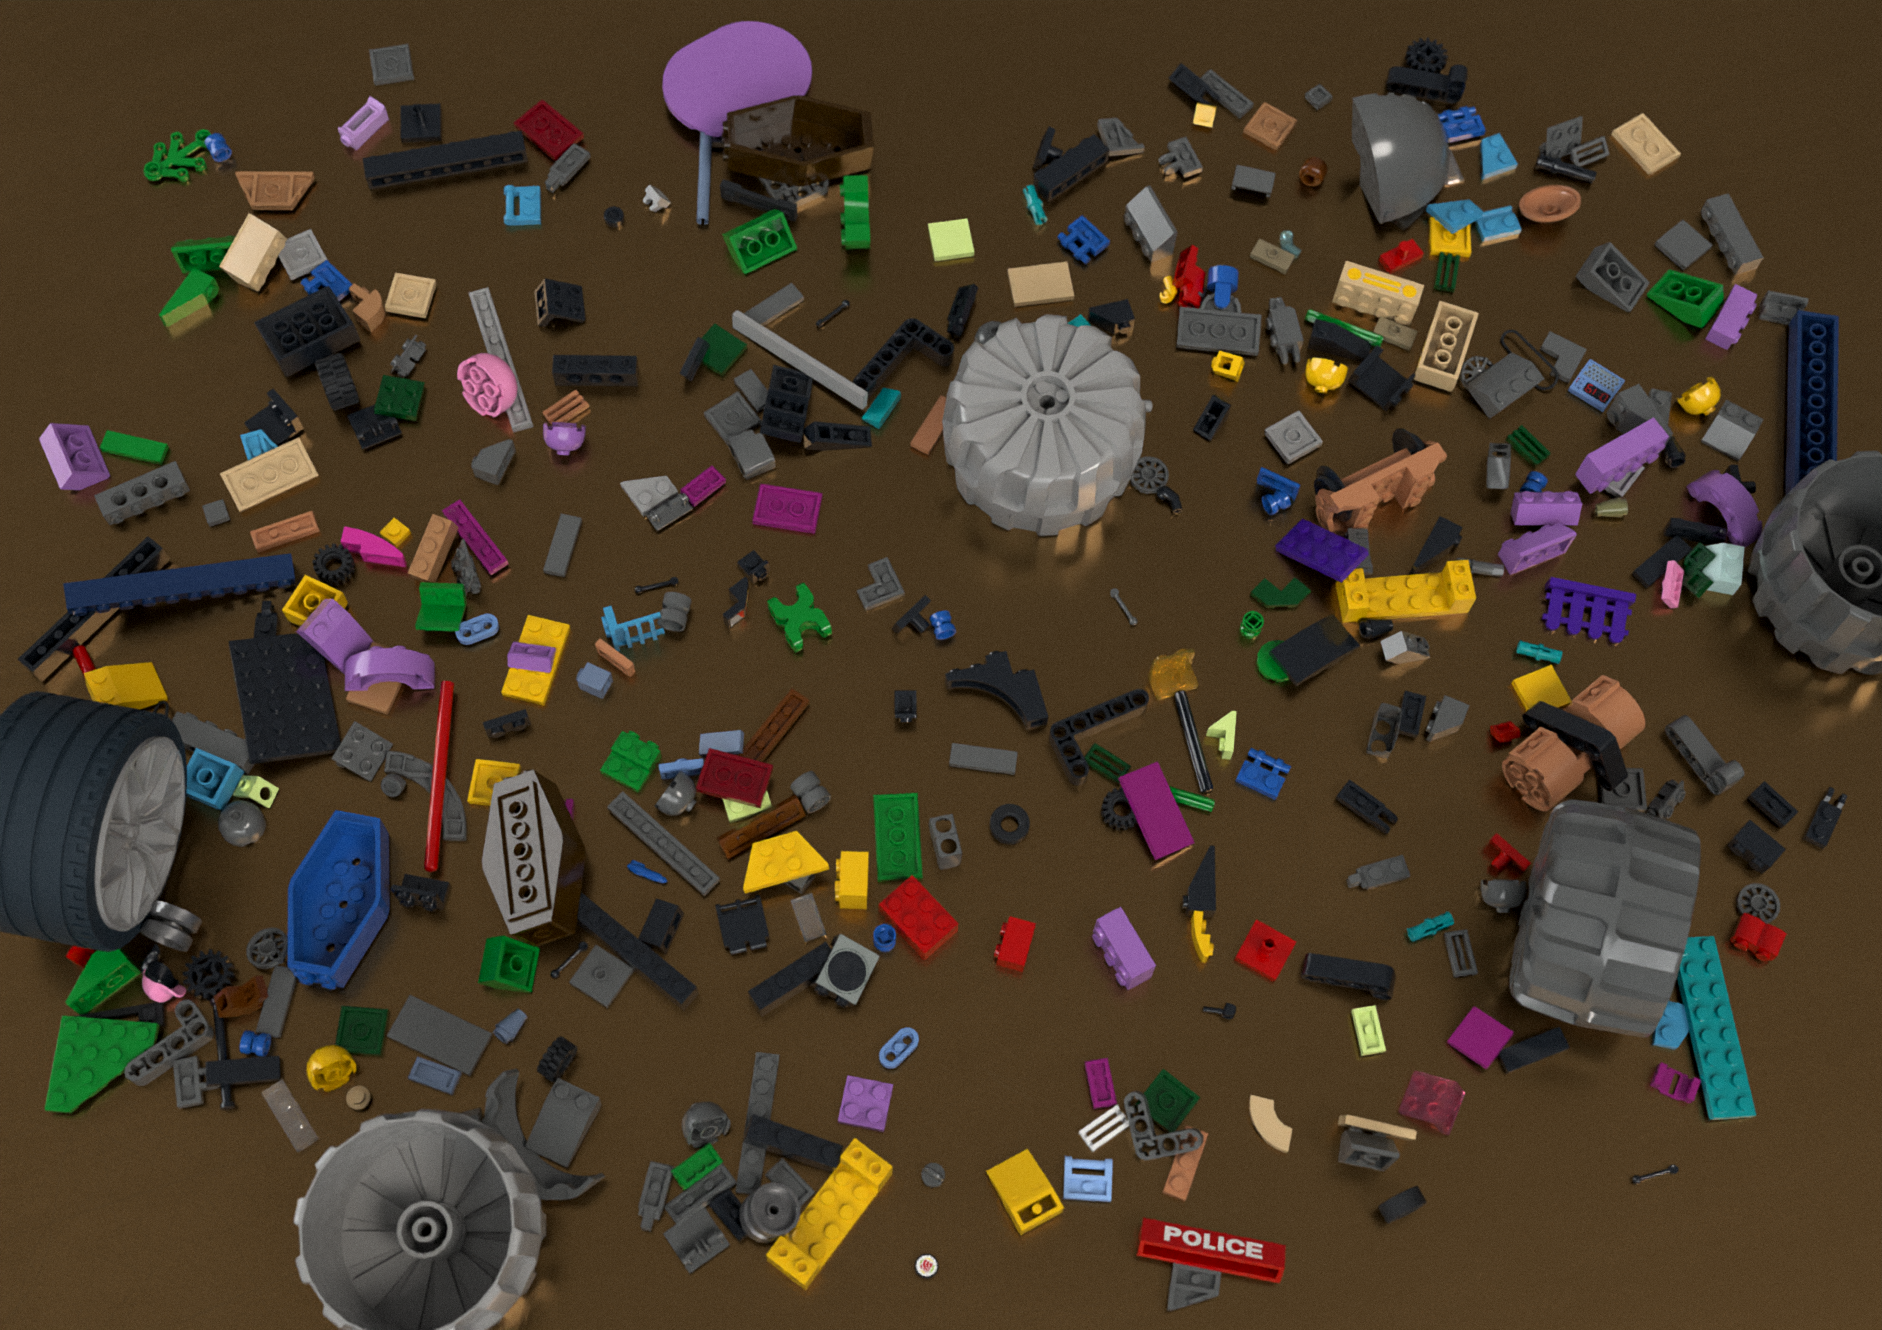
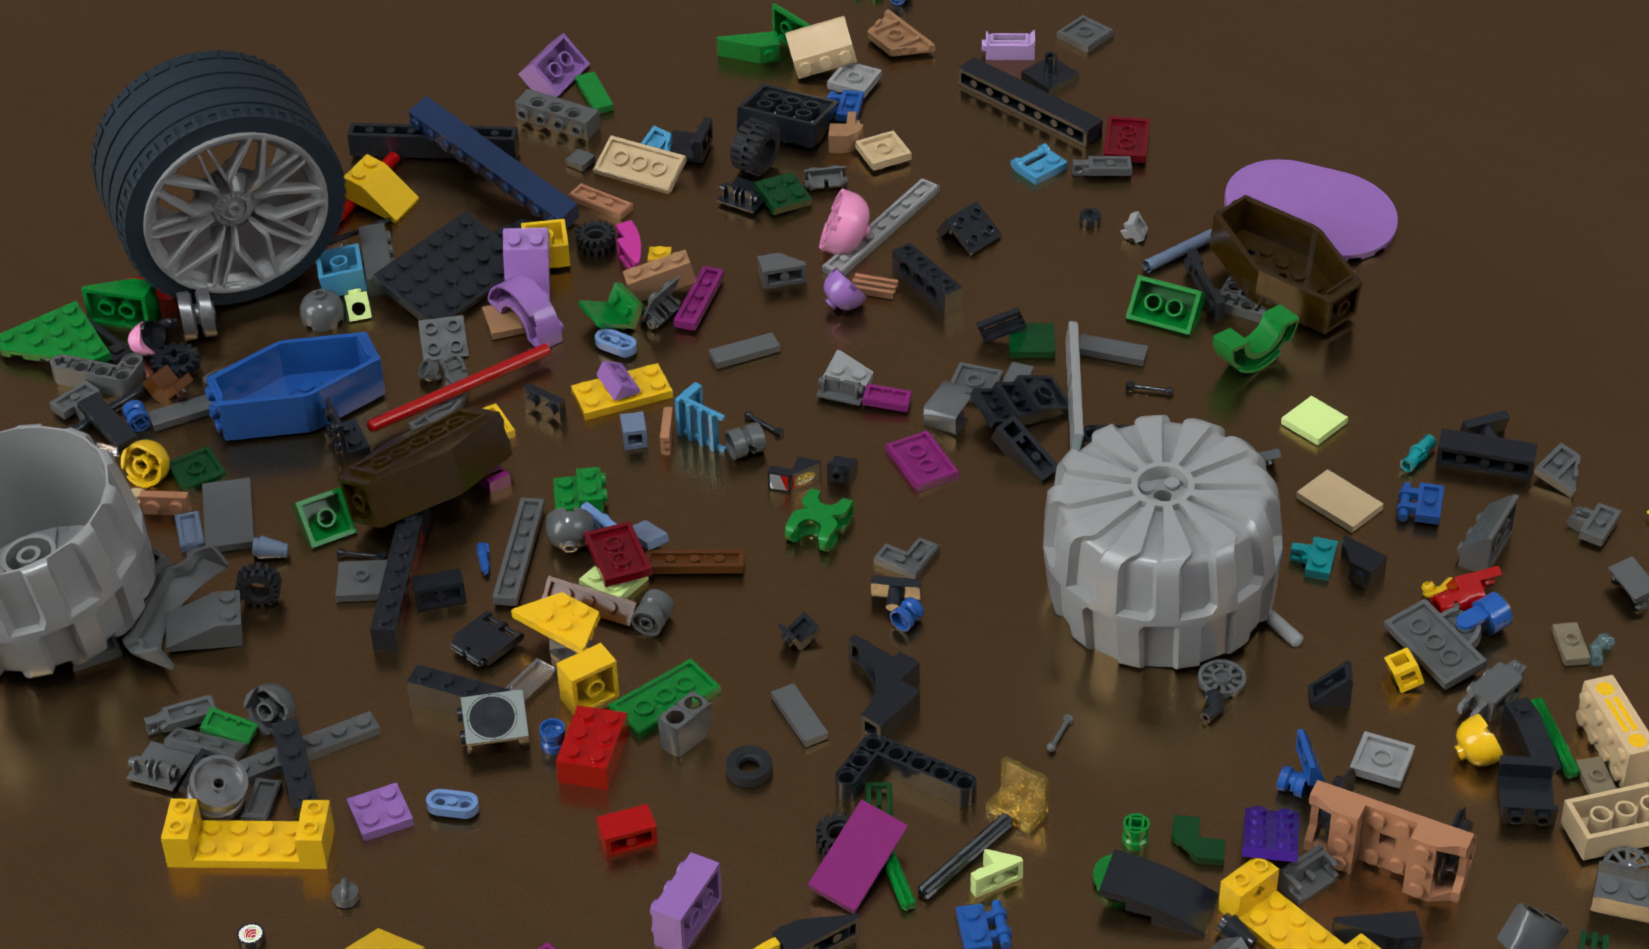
camera: 60 degrees right, 25 degrees down
none -> nougat plate [139,490,192,515]

